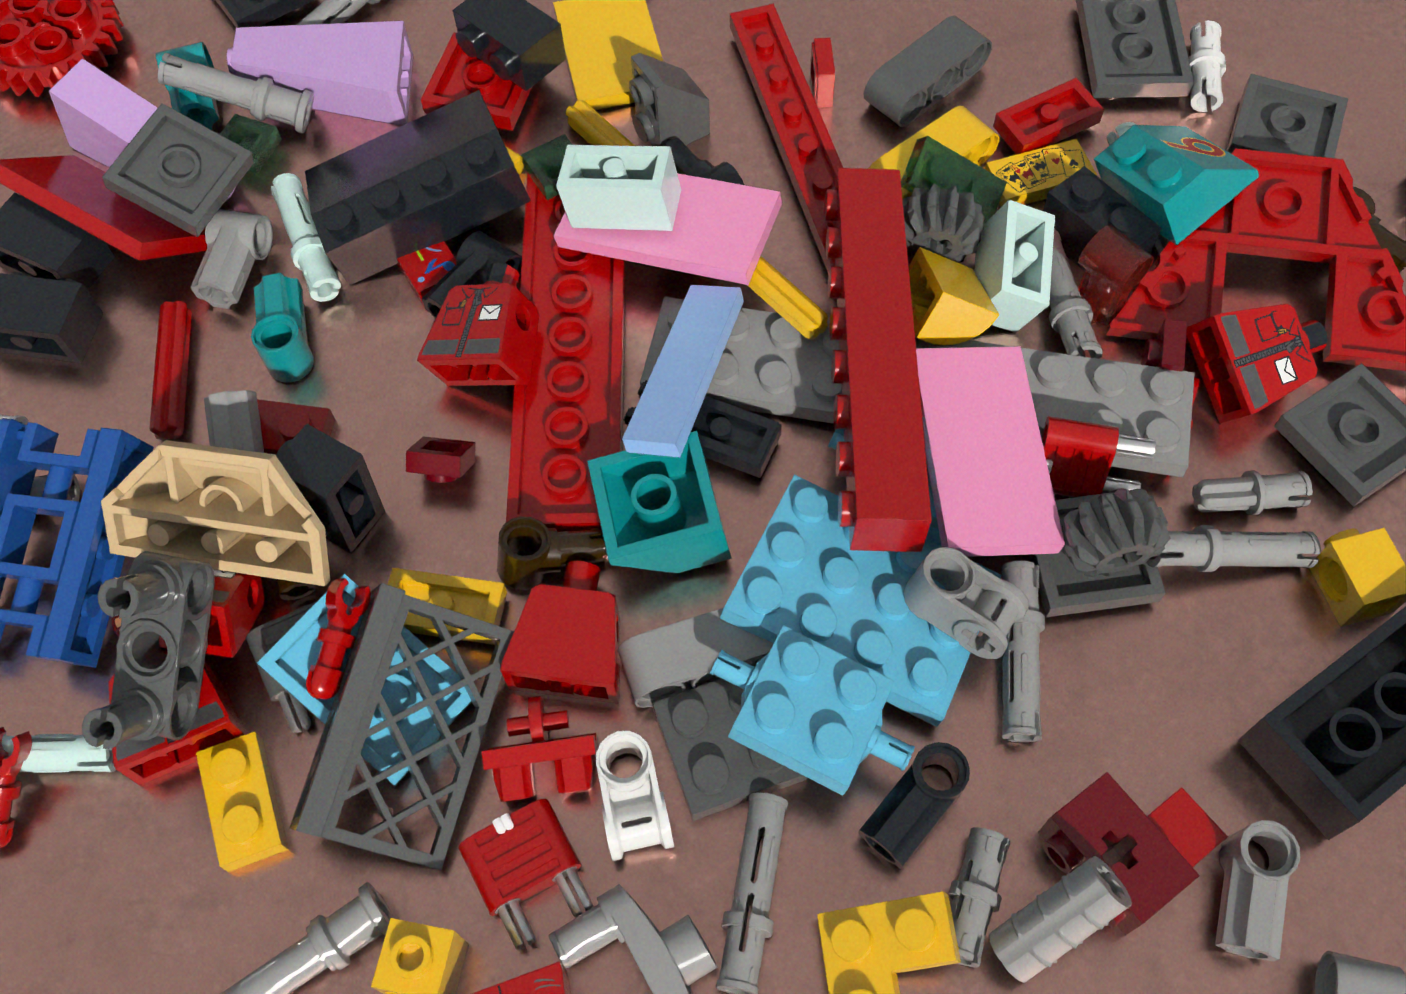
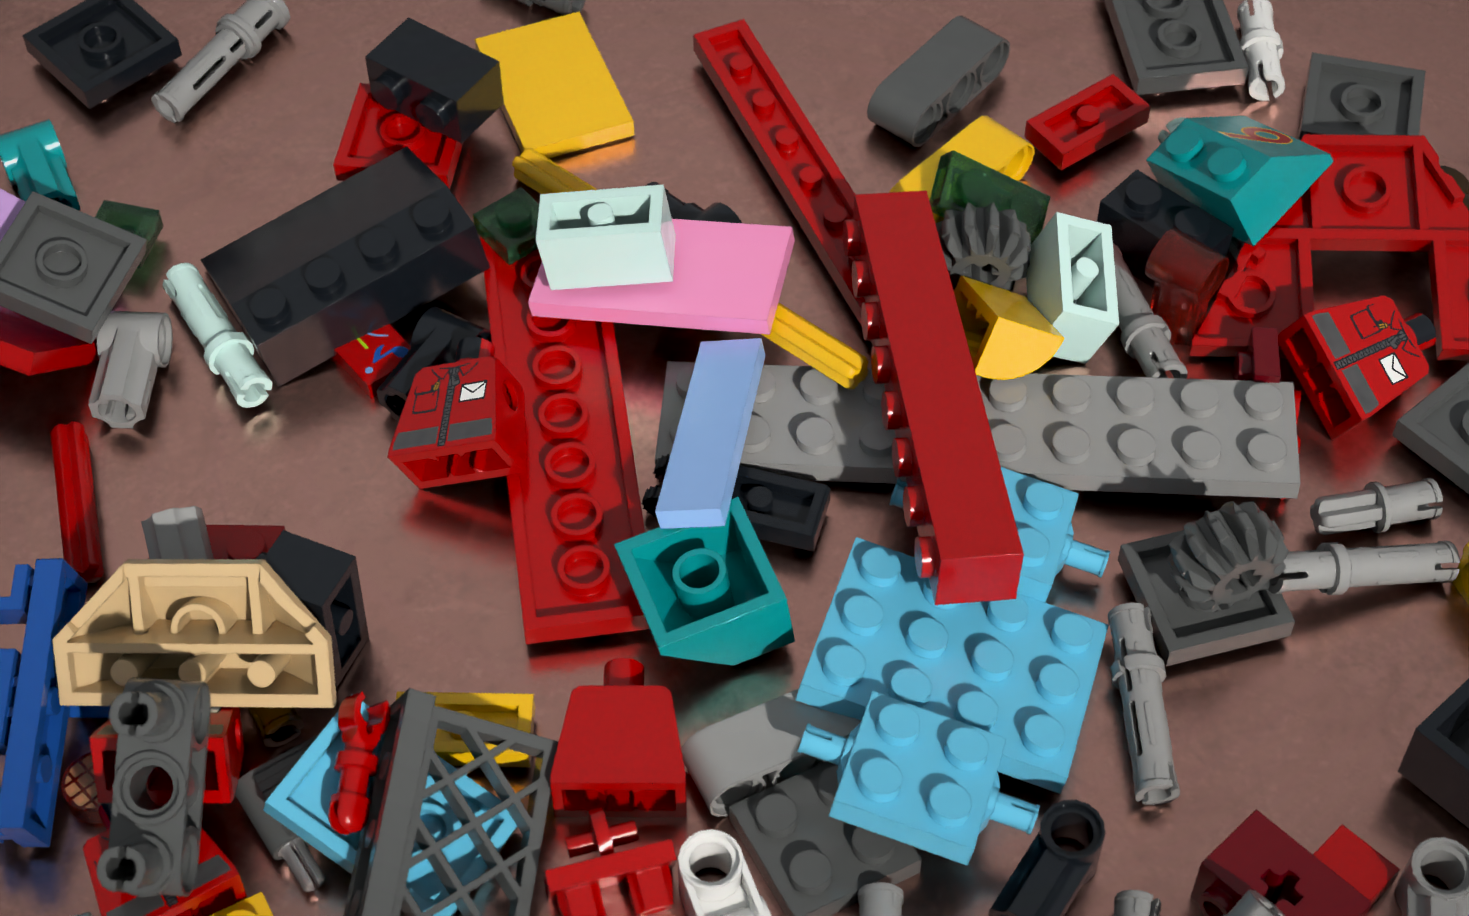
camera: 10 degrees left, 10 degrees down
light grey pin [158,53,314,133] -> none
lavender slope [227,21,413,125] -> none
teal piece [251,273,314,382] -> none
dark red plate [406,436,476,483] -> none
dark brown pin [497,516,609,590] -> none
dark grey slope [629,53,710,146] -> none
red tile [810,37,835,108] -> none
light grey piece [904,547,1029,659] -> none
bright pink tile [916,346,1065,557] -> none
yellow tile [984,139,1097,207] -> none
red piece [1041,416,1156,498] -> none

